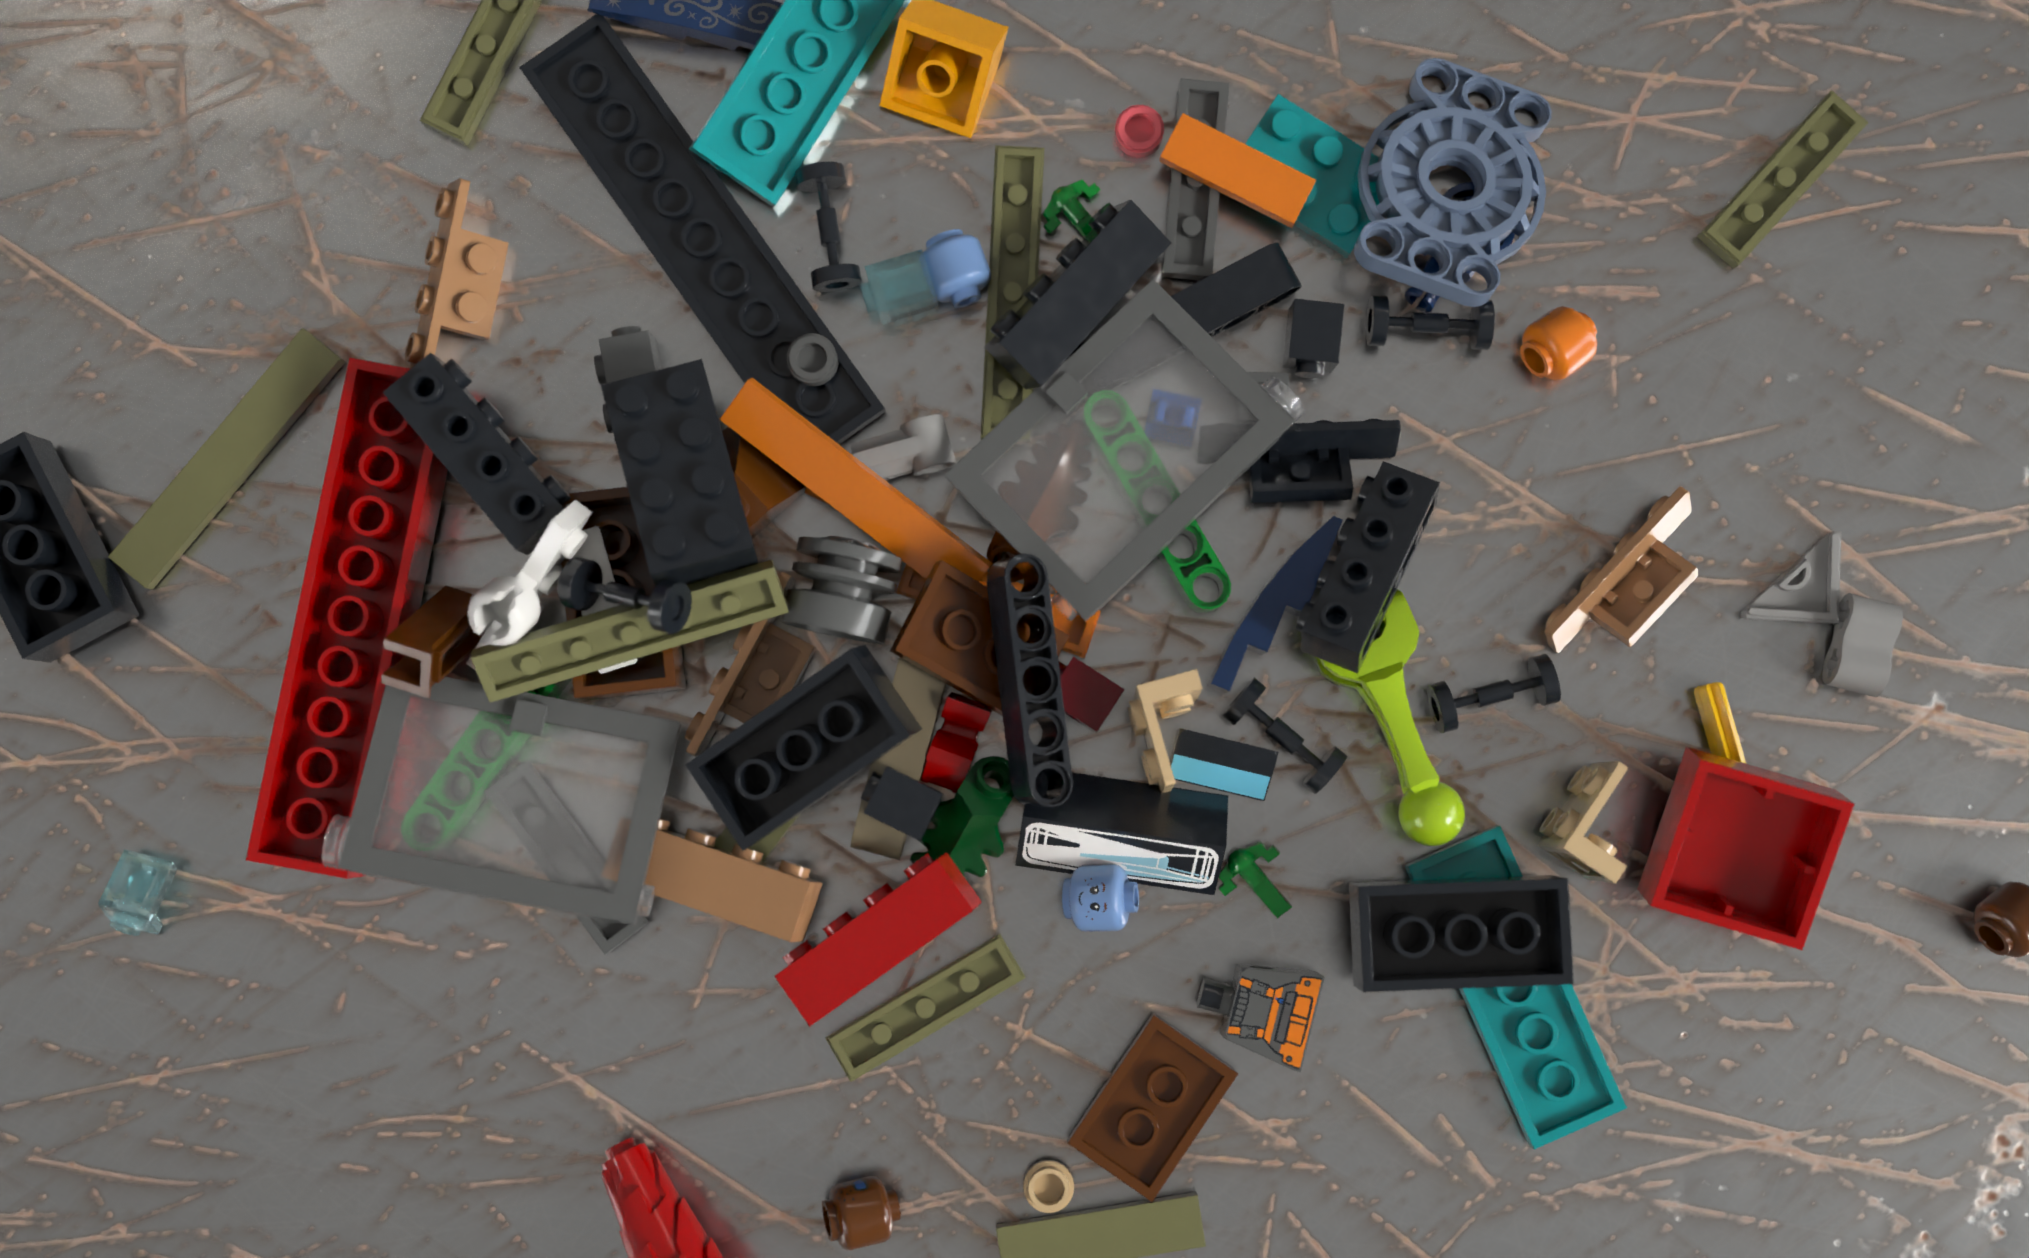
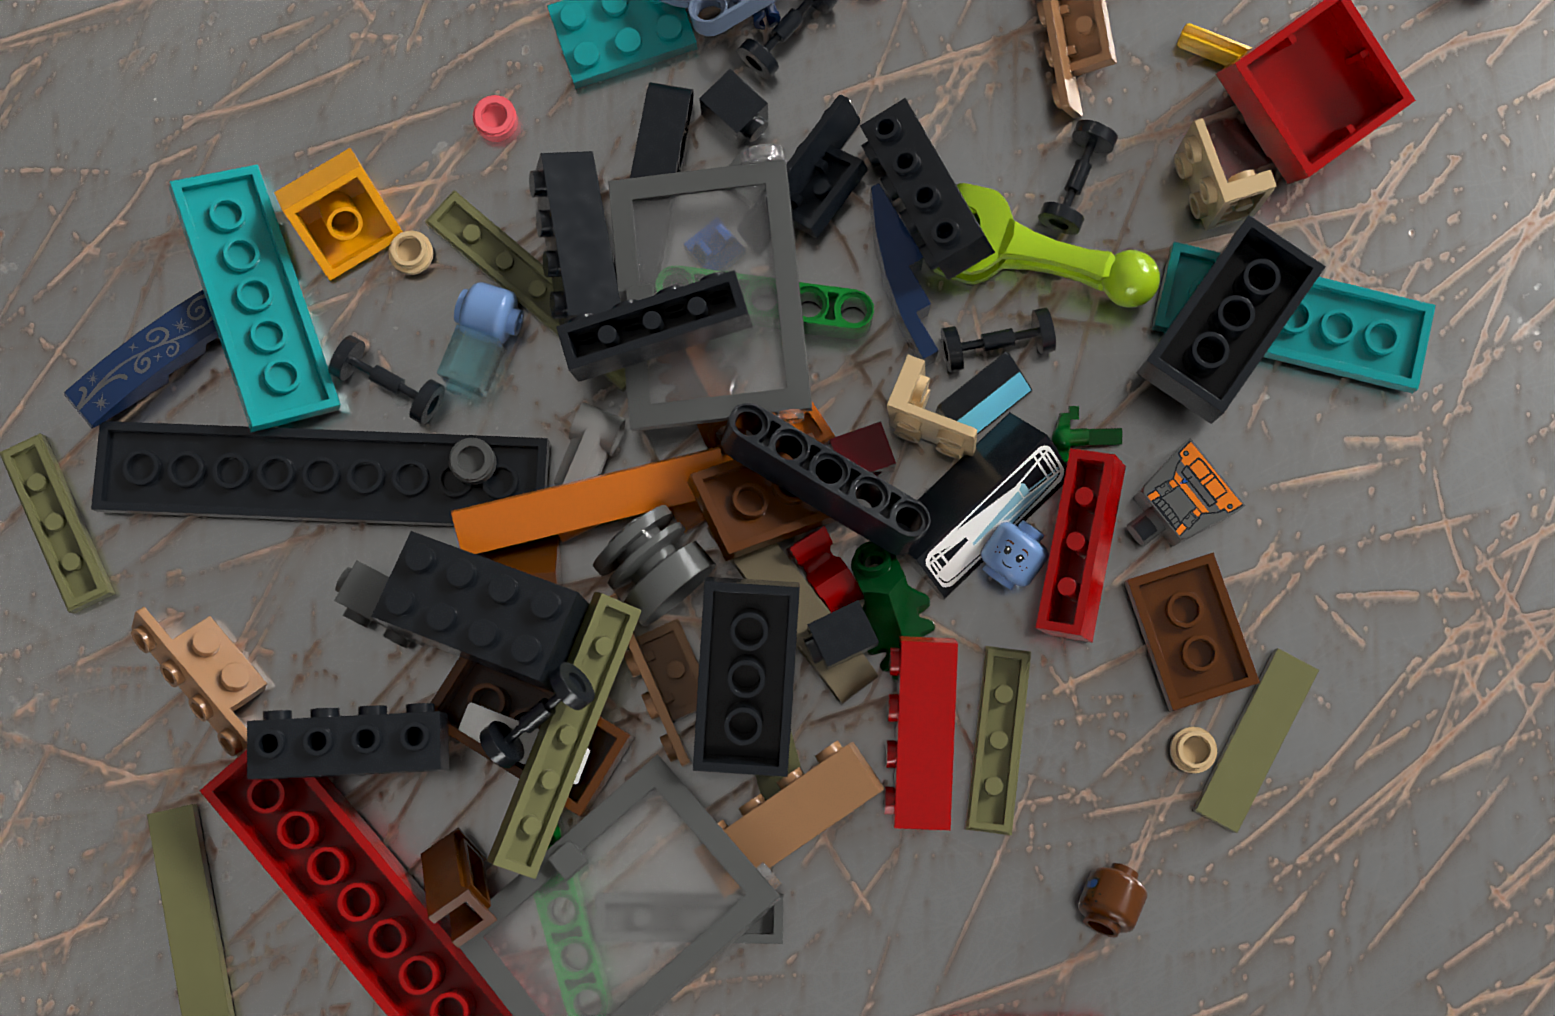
camera: 50 degrees left, 5 degrees down
white plate [466,500,592,670] -> none
green piece [1042,179,1100,238] -> none
orange tile [1159,113,1316,228] -> none
dark grey plate [1161,78,1230,280] -> none
none -> tan plate [388,231,434,275]
none -> black brick [556,270,753,382]
none -> red brick [1035,448,1126,643]

